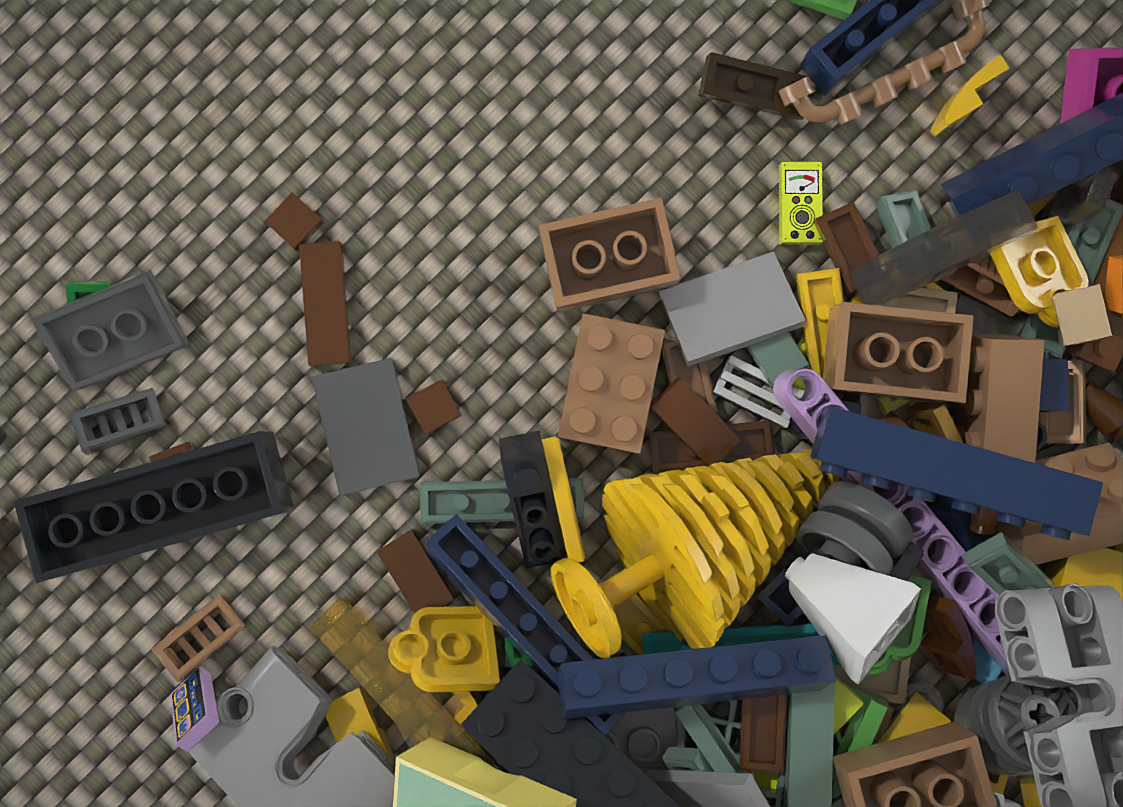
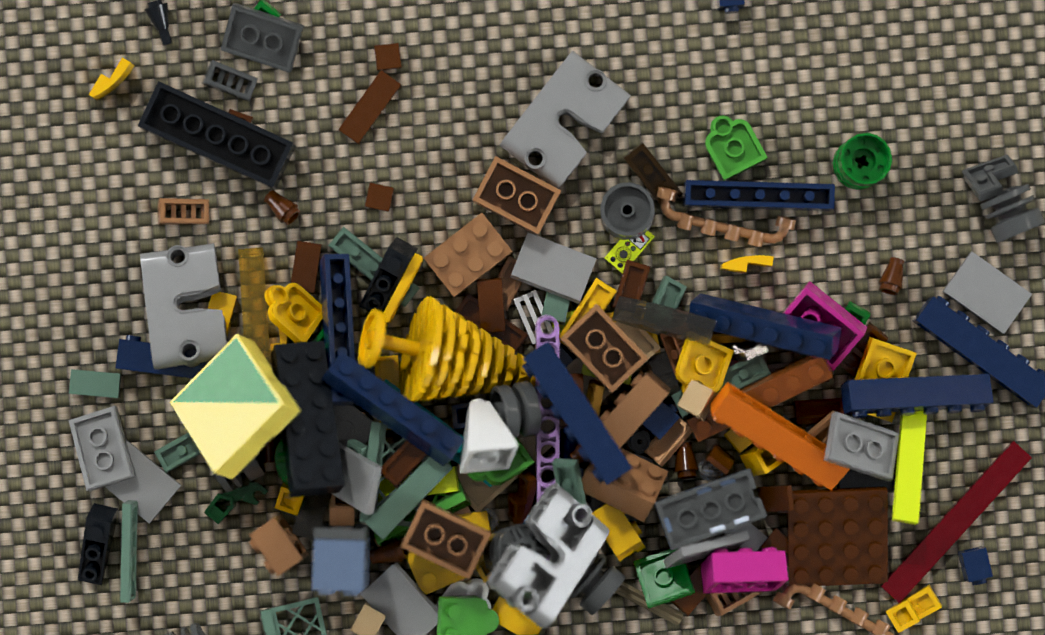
camera: 40 degrees right, 0 degrees up
tile [170,666,219,752] -> none
dark grey tile [312,358,421,496] -> none
black tile [888,542,924,581] -> none
none -> reddish brown cone [264,190,300,225]
none -> light grey connector [499,51,631,189]
none -> dark grey wheel [600,182,655,240]

